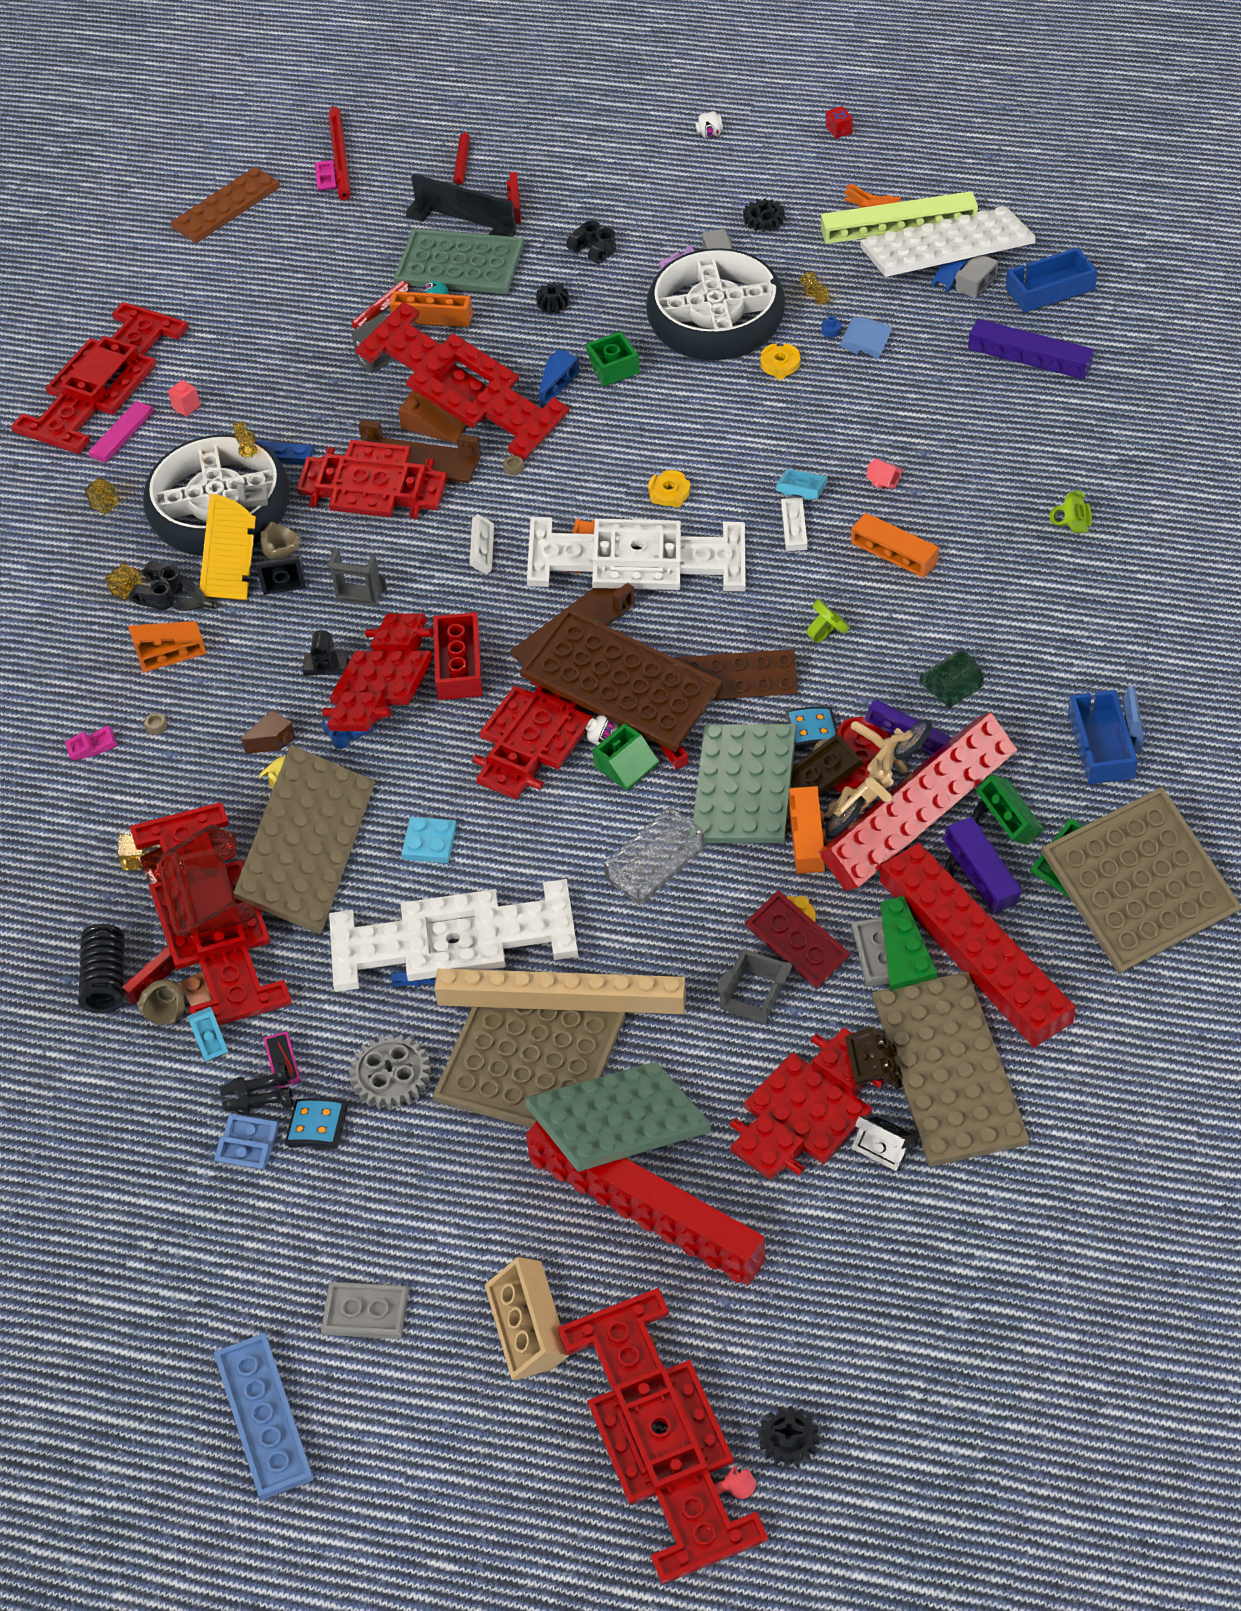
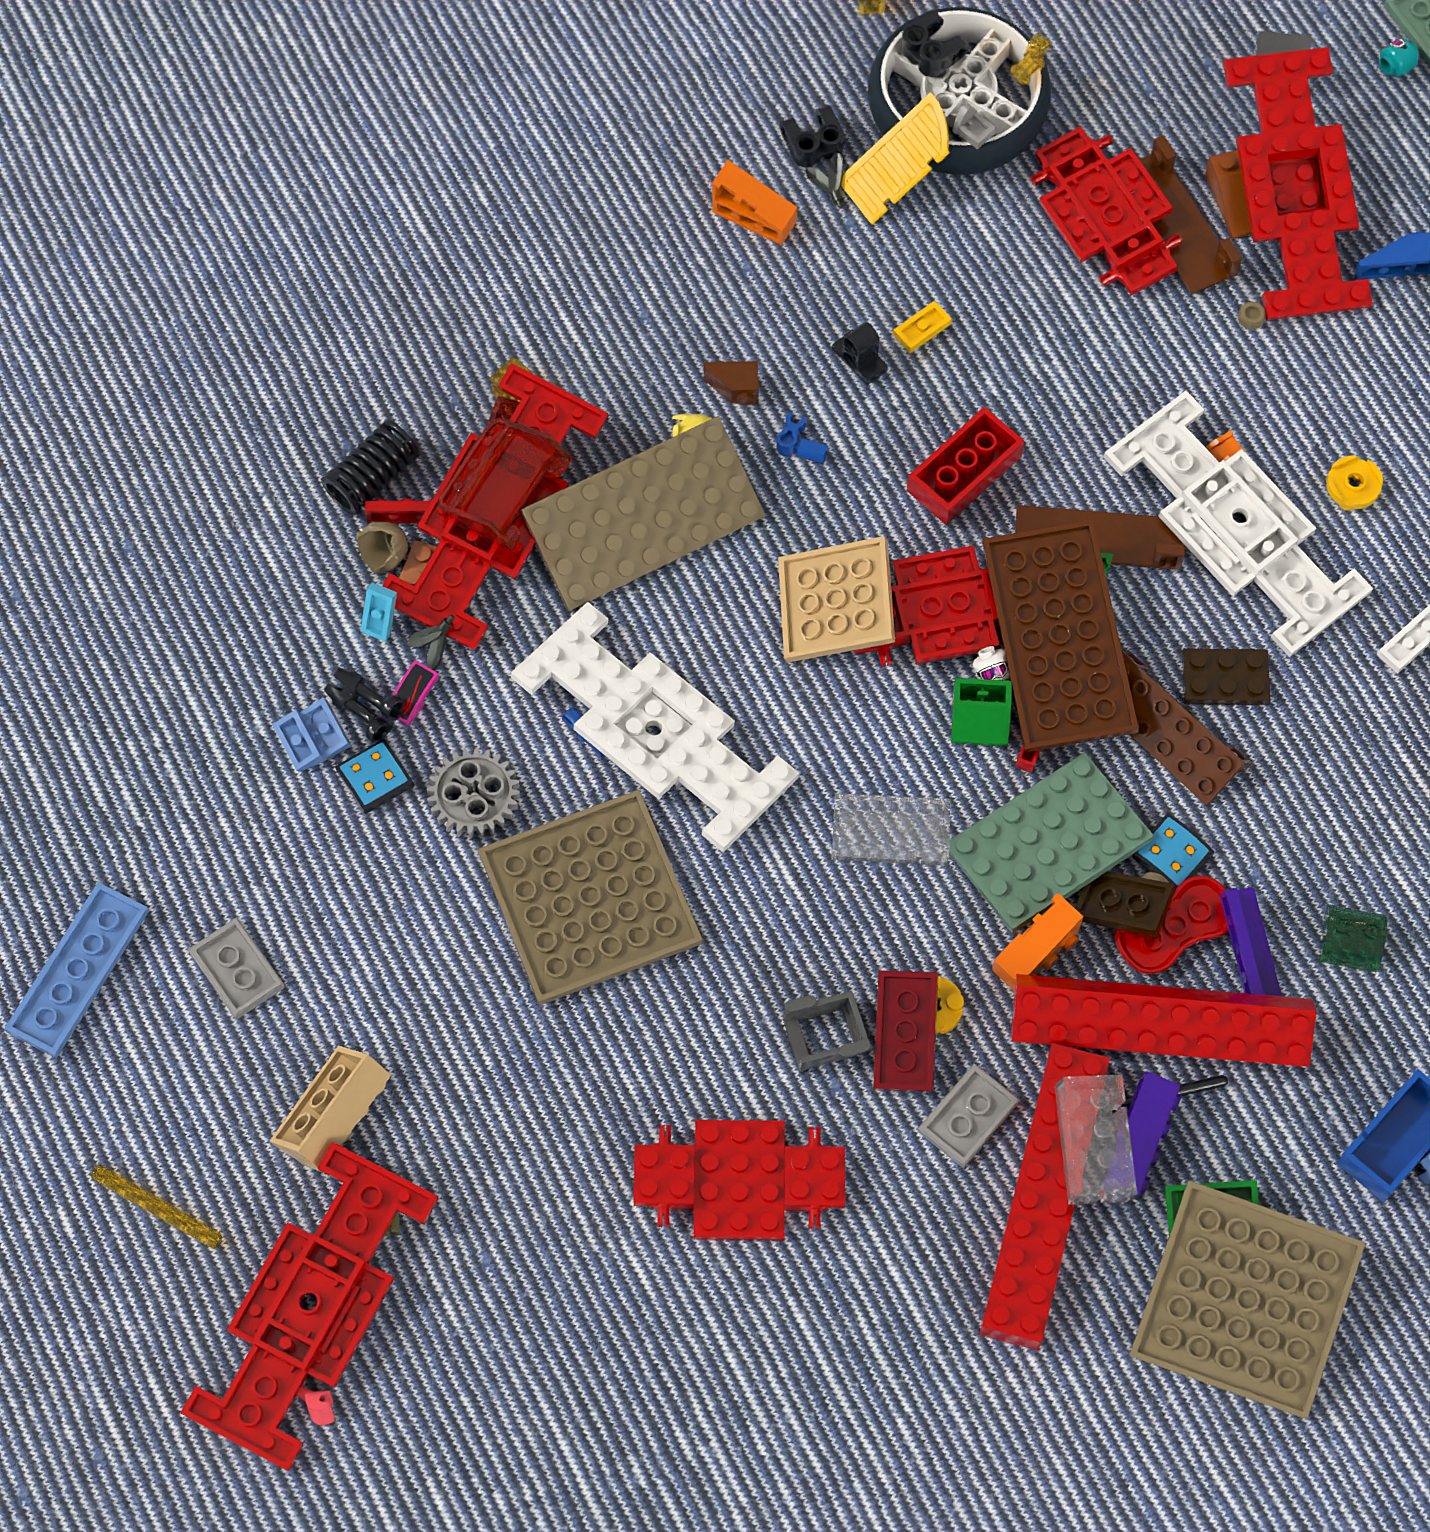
camera: 45 degrees right, 15 degrees up
dark pink slope [65,725,118,760] -> none
clear yellow brick [105,563,142,601] -> none
dark tan tile [144,713,167,735] -> none
blue plate [256,441,314,465] -> none
black slope [256,555,306,595] -> none
dark tan hair [260,522,301,560] -> none
red piece [322,613,434,732] -> none
dark grey piece [327,548,387,607] -> none
red axle [352,280,409,329] -> none
orange brick [389,291,473,327] -> none
medium azure plate [401,817,457,863] -> none
tan brick [434,968,686,1014] -> none
white plate [470,514,494,575] -> none
sand green plate [525,1061,711,1172] -> none
red brick [526,1121,765,1286] -> none
black gear [758,1406,819,1469] -> none
lime tile [807,599,851,643] -> none
tan piece [824,720,932,836] -> none
dark brown bracket [845,1027,903,1089] -> none
bracket [851,1114,920,1172] -> none
dark tan plate [872,972,1030,1167] -> none
green wing [880,896,937,991] -> none
green brick [976,774,1044,845] -> none
none -> clear yellow axle [91,1164,222,1249]
none -> pearl dark grey piece [408,615,454,670]
none -> tan plate [778,536,895,662]
none -> yellow plate [893,301,952,353]
none -> black piece [901,10,970,77]
none -> clear piece [1055,1074,1137,1205]
none -> dark brown plate [1182,648,1271,705]

